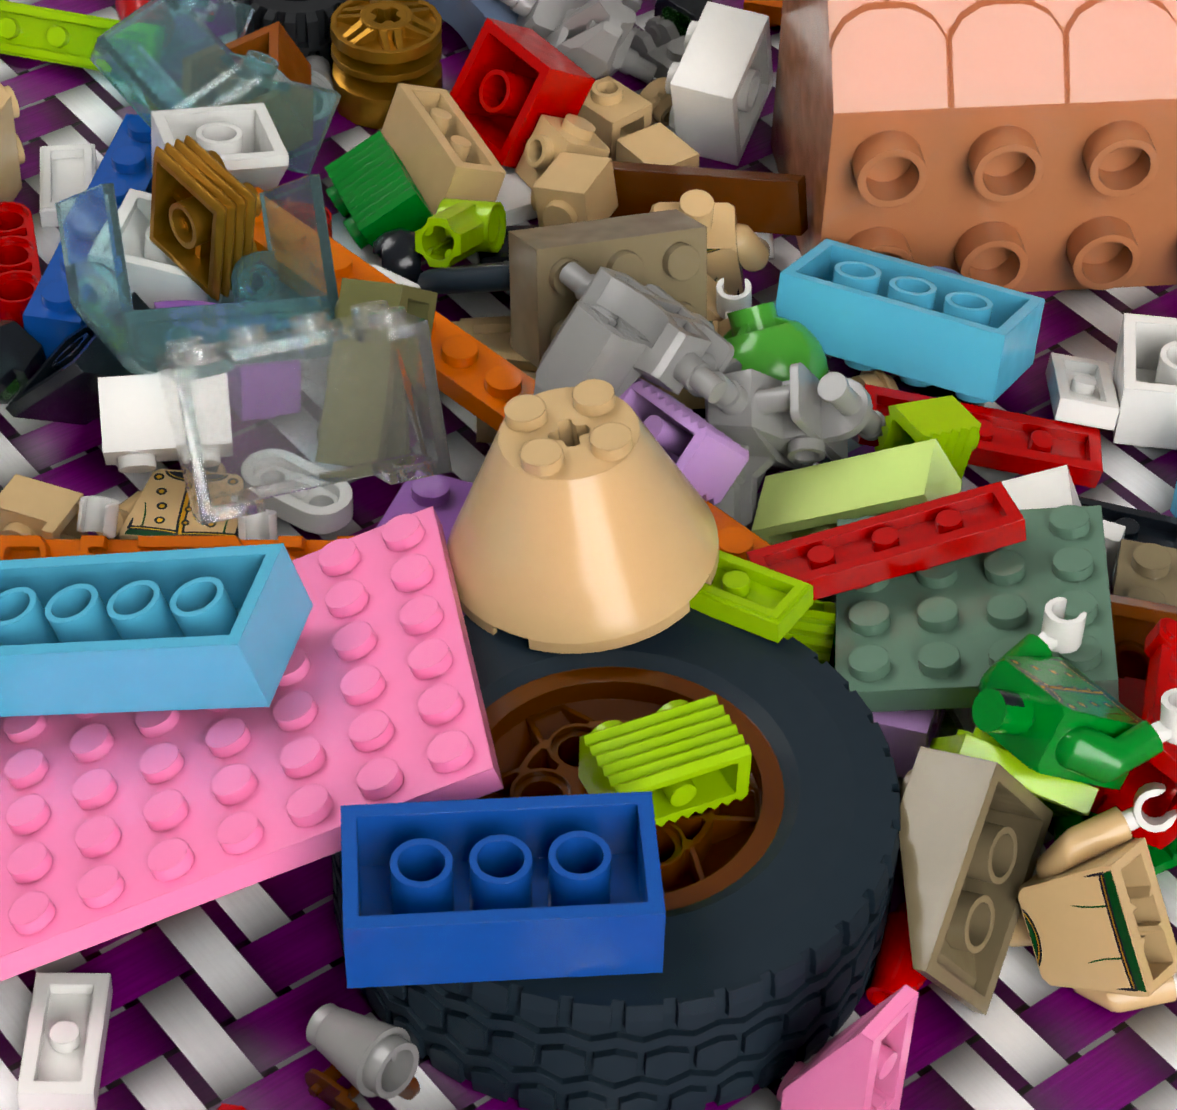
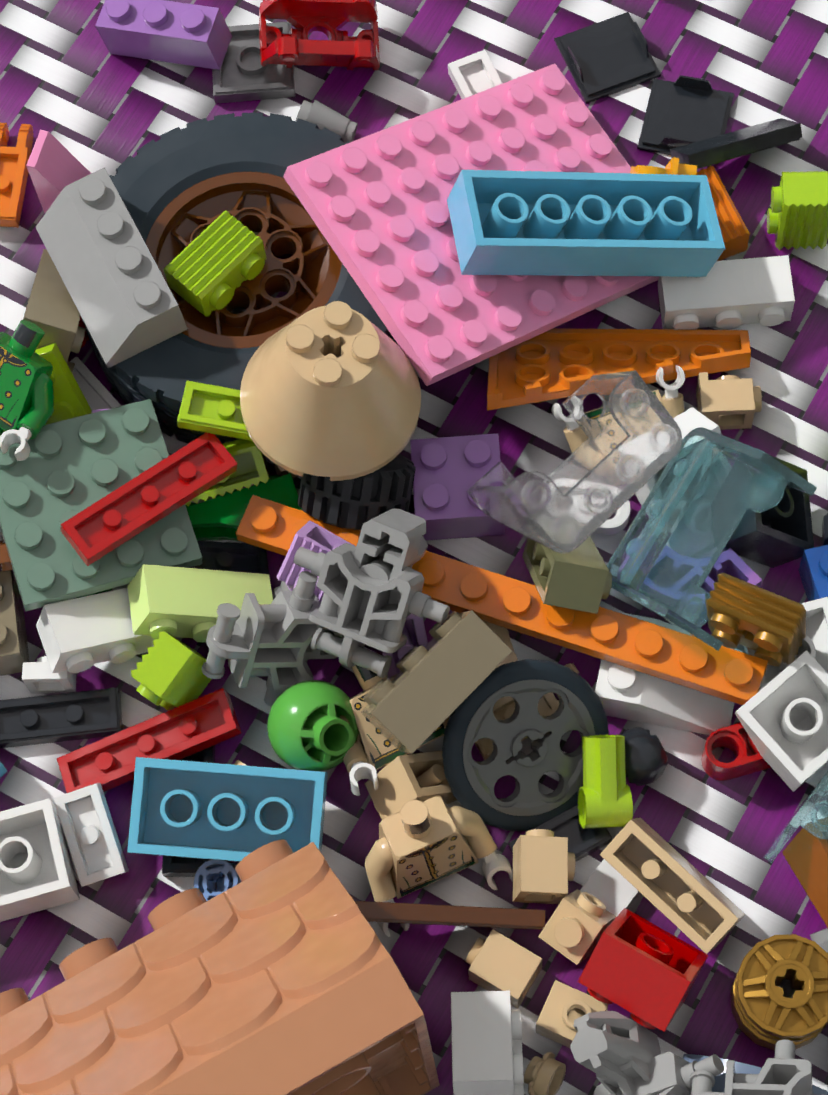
camera: 165 degrees right, 25 degrees up
green brick [324,130,433,256] -> none
blue brick [341,791,666,988] -> none
none -> light grey slope [36,167,187,368]

